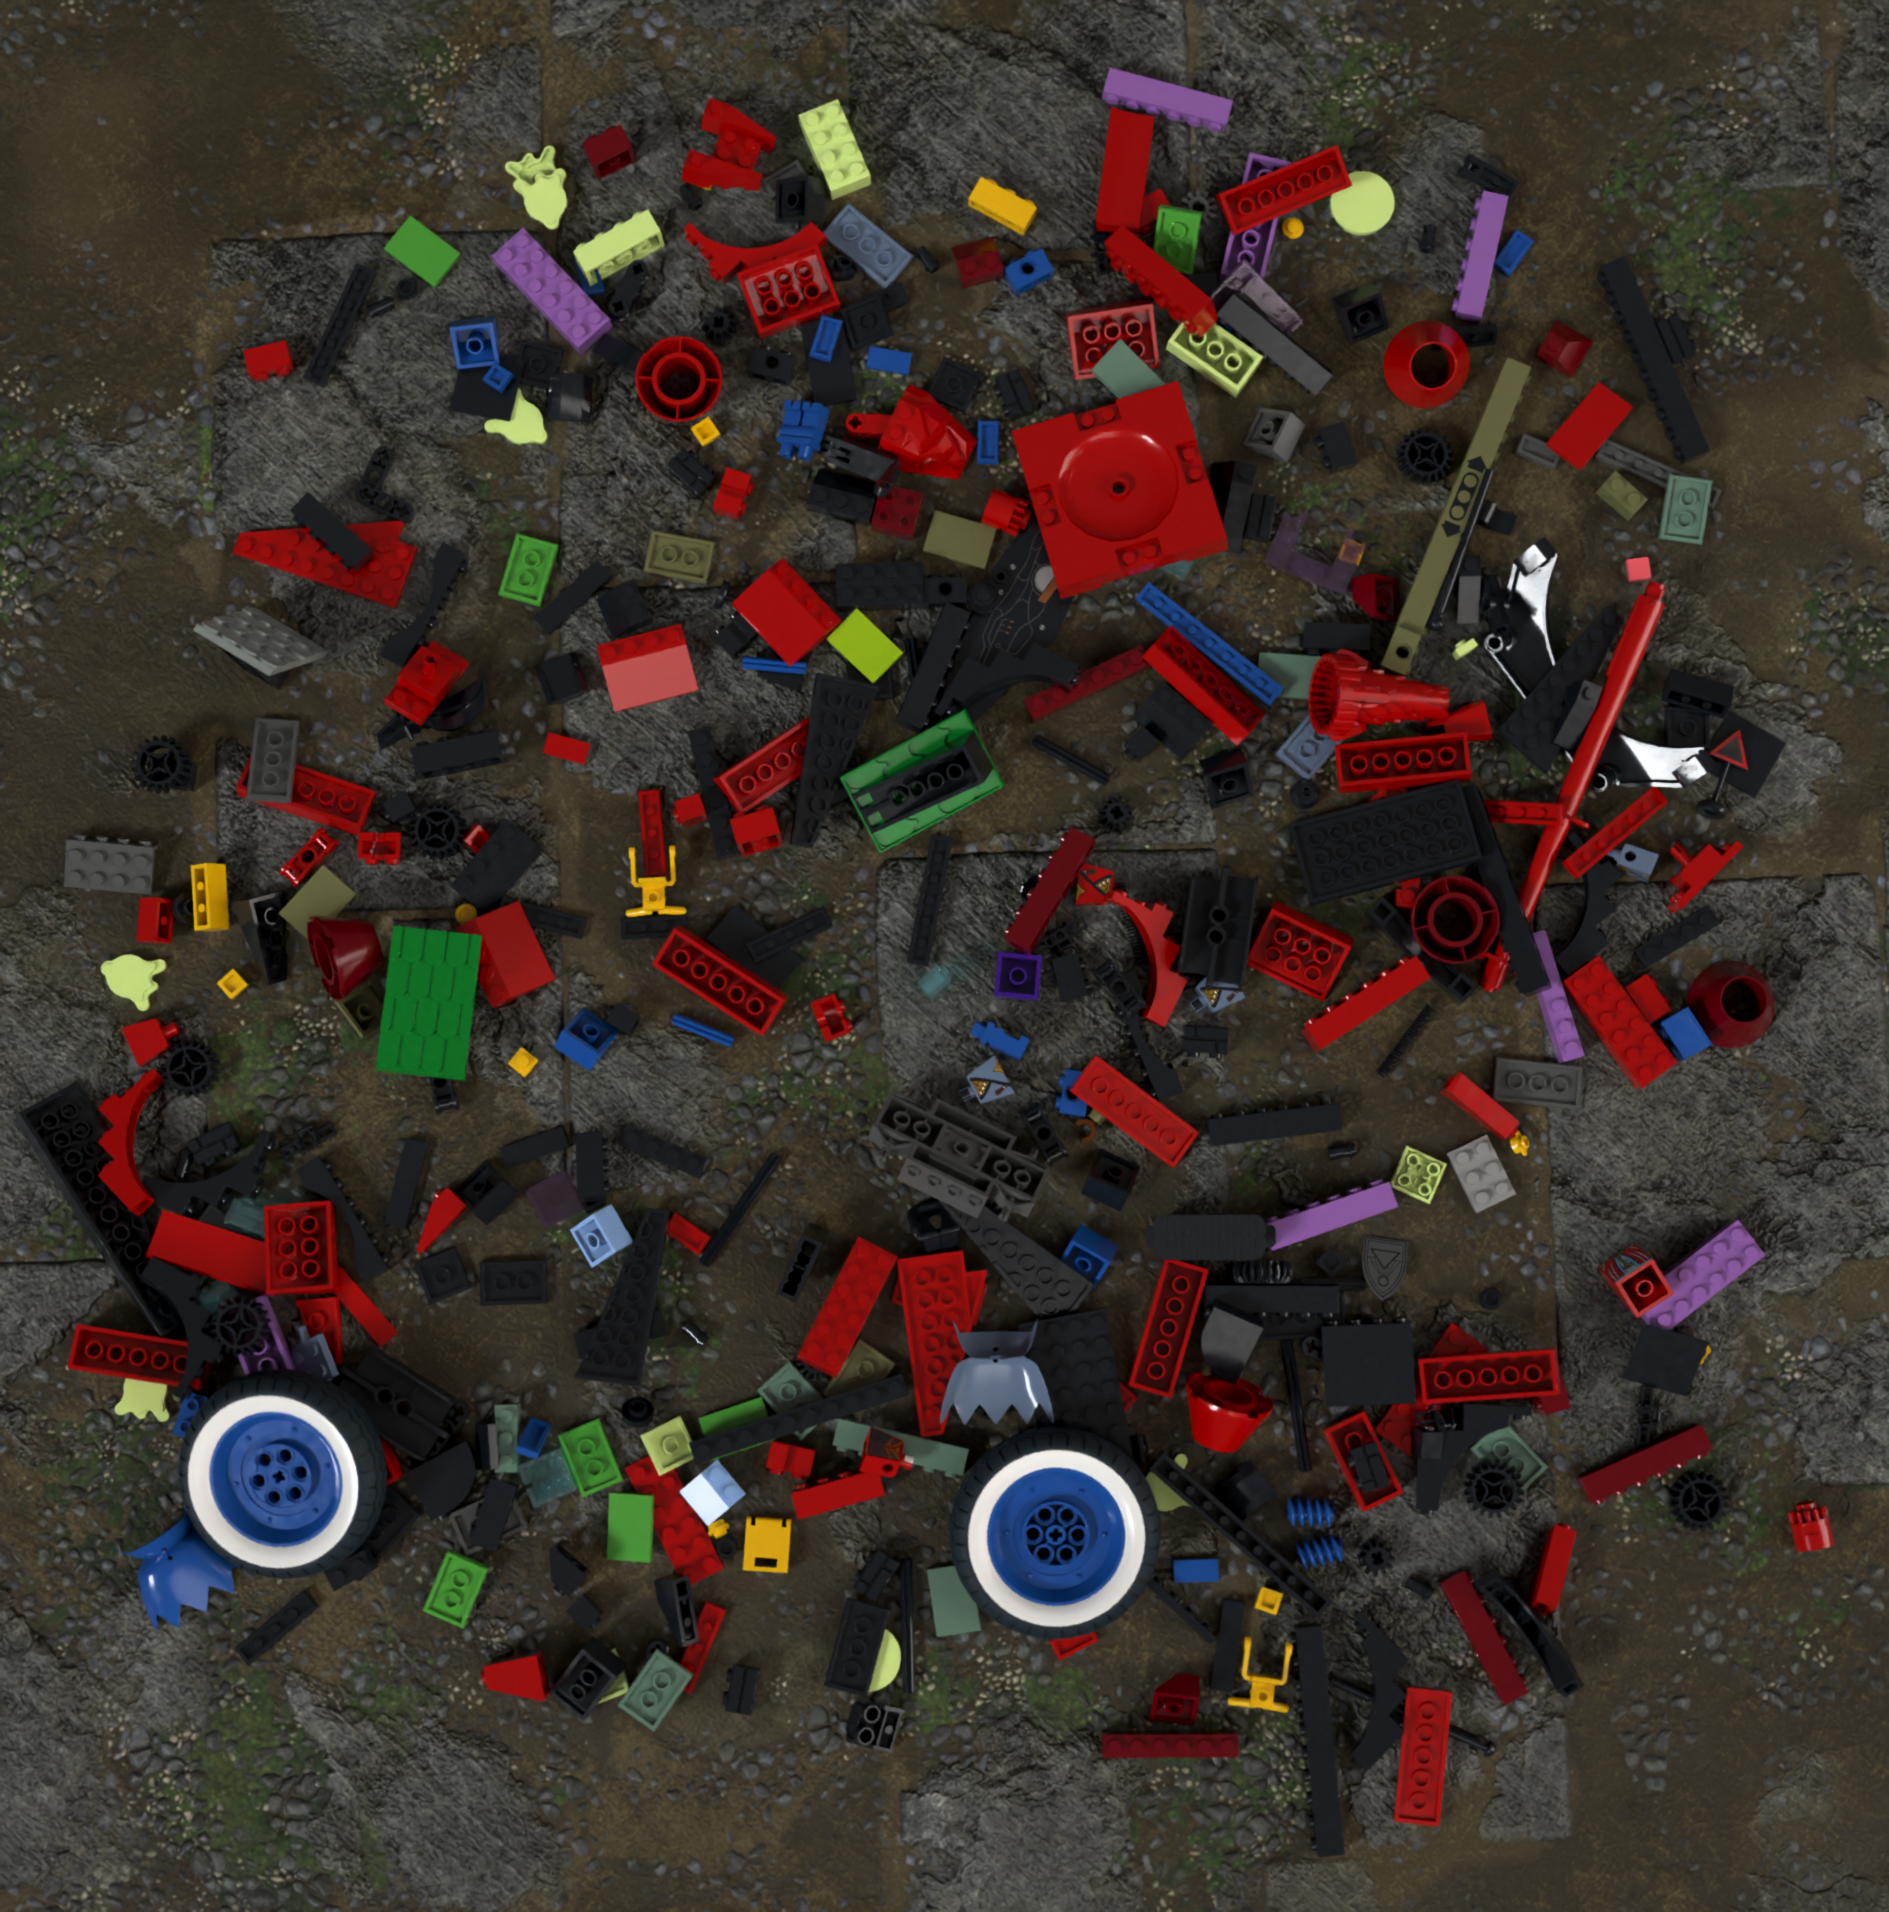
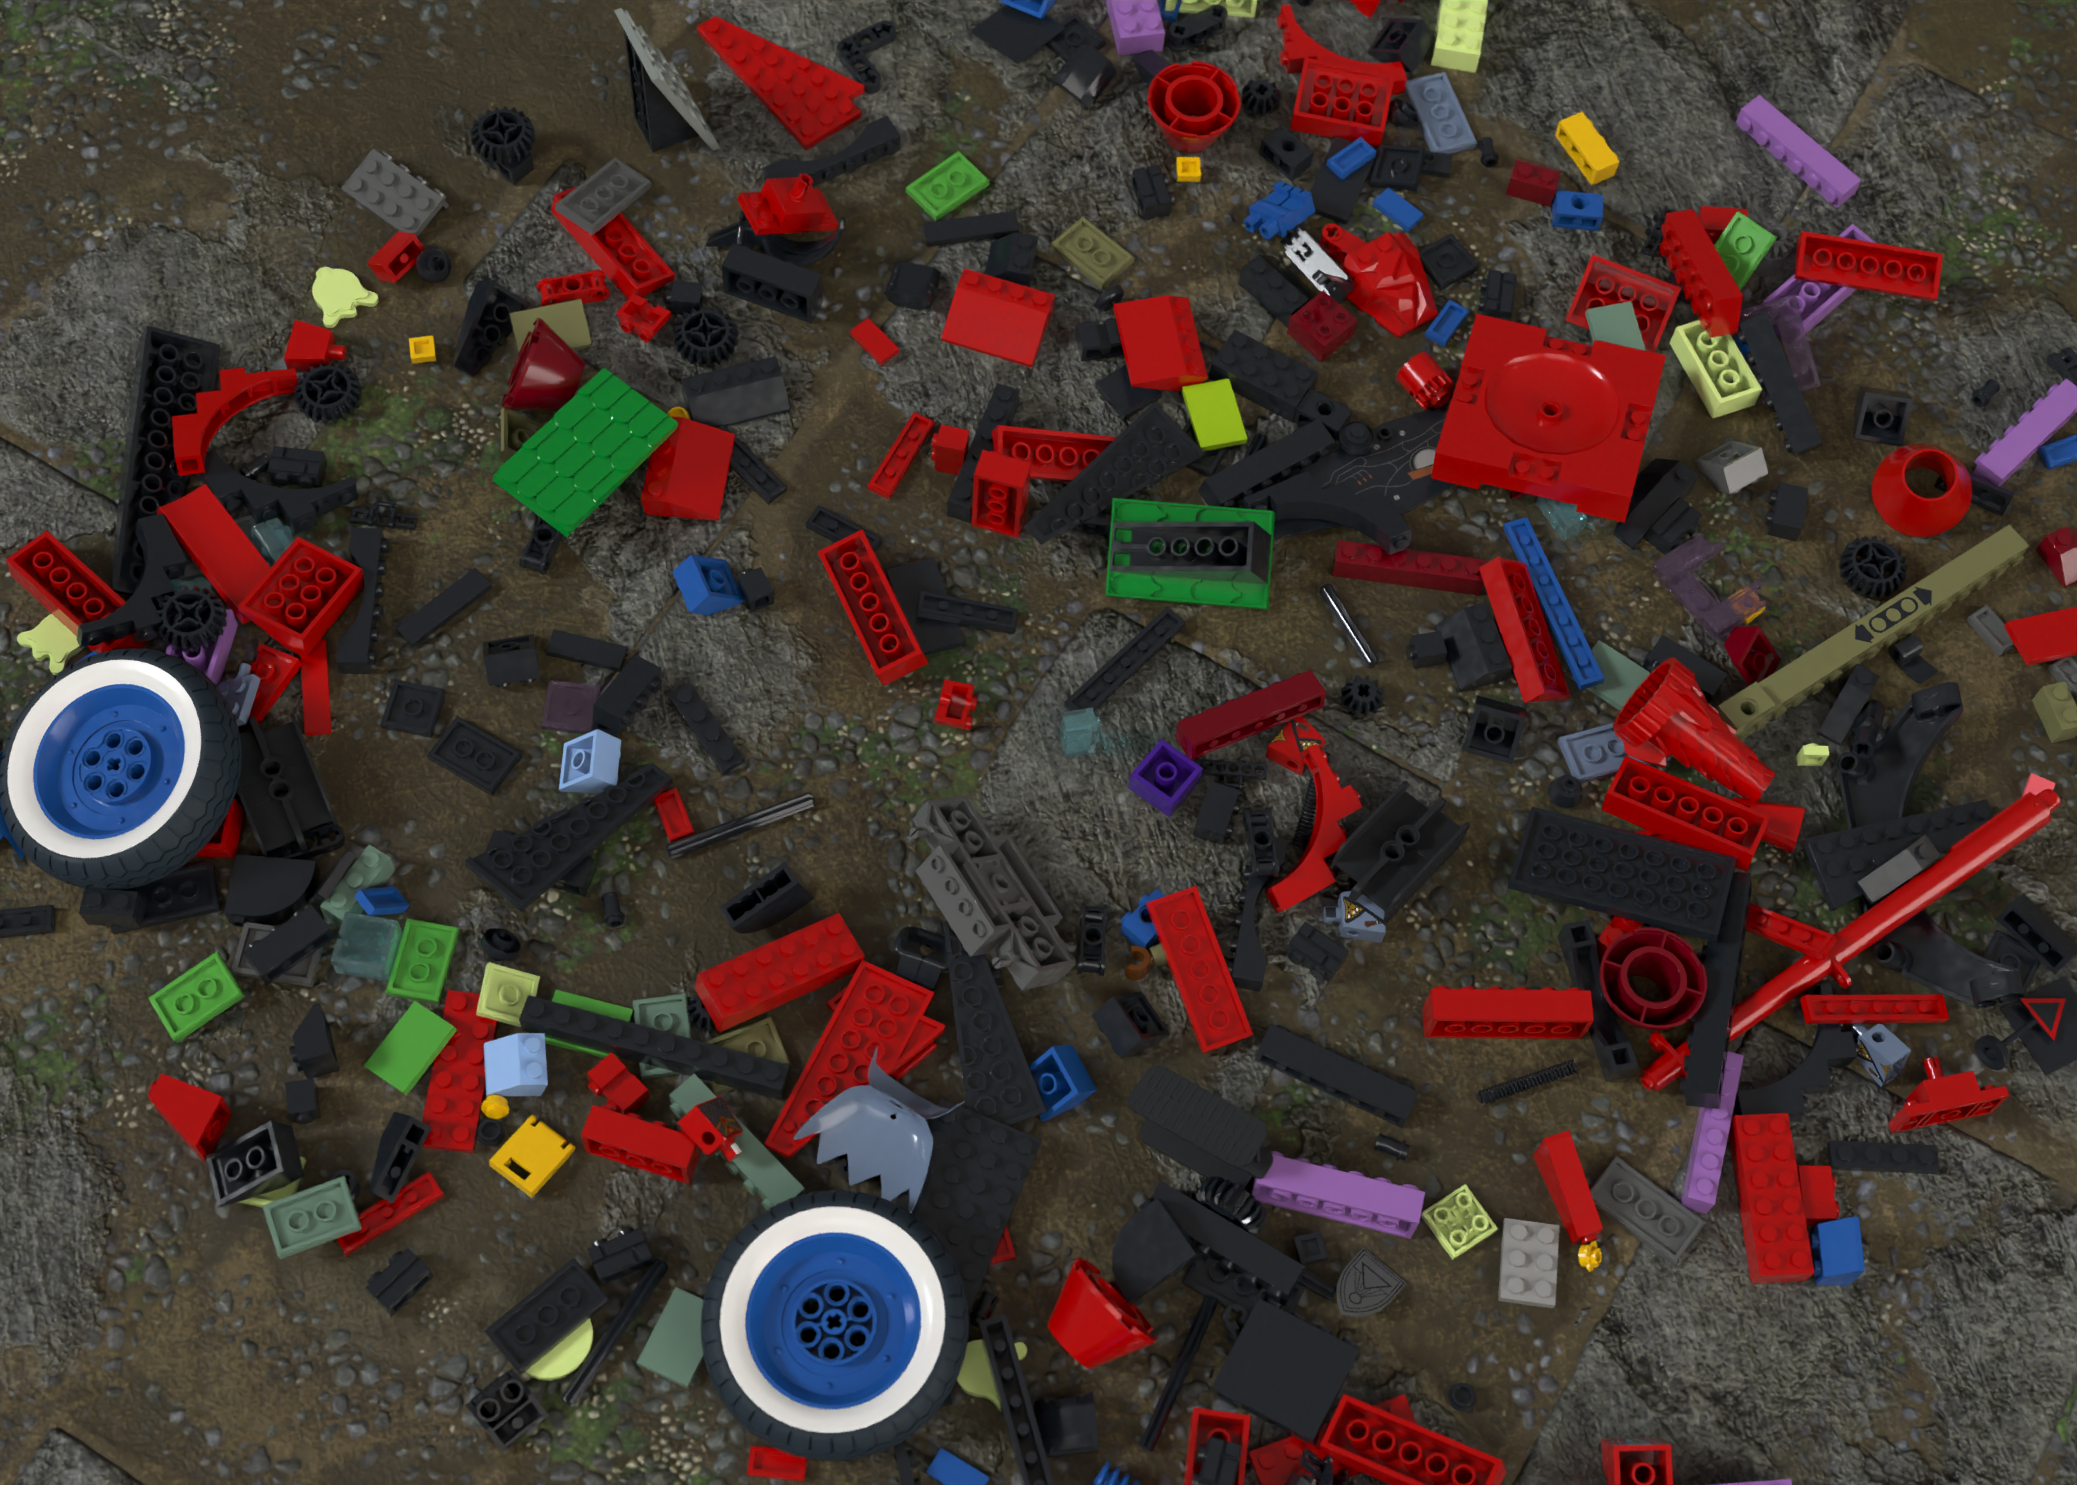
camera: 30 degrees right, 20 degrees down
yellow brick [191,863,229,932] -> none
black brick [290,492,375,572] -> none
red slope [416,1187,468,1254] -> none
red plate [461,824,491,854] -> none
blue plate [483,362,514,394] -> none
yellowish green tile [484,388,548,445] -> none
yellow plate [508,1047,539,1078] -> none
yellow piece [625,845,686,917] -> none
blue axle [672,1013,734,1047] -> none
red brick [713,467,754,520] -> none
blue axle [742,656,807,674] -> none
olive tile [923,510,997,570] -> none
sand blue torso [959,1056,1014,1105] -> none
blue hips [971,1021,1030,1062] -> none
red arch [1096,107,1155,233] -> none
red brick [1127,1260,1209,1399] -> none
red slope [1247,900,1354,1002] -> none
yellow plate [1282,218,1304,239] -> none
yellowish green tile [1330,171,1395,235] -> none
black bar [1428,469,1494,632] -> none
dark red cone [1687,961,1775,1048] -> none

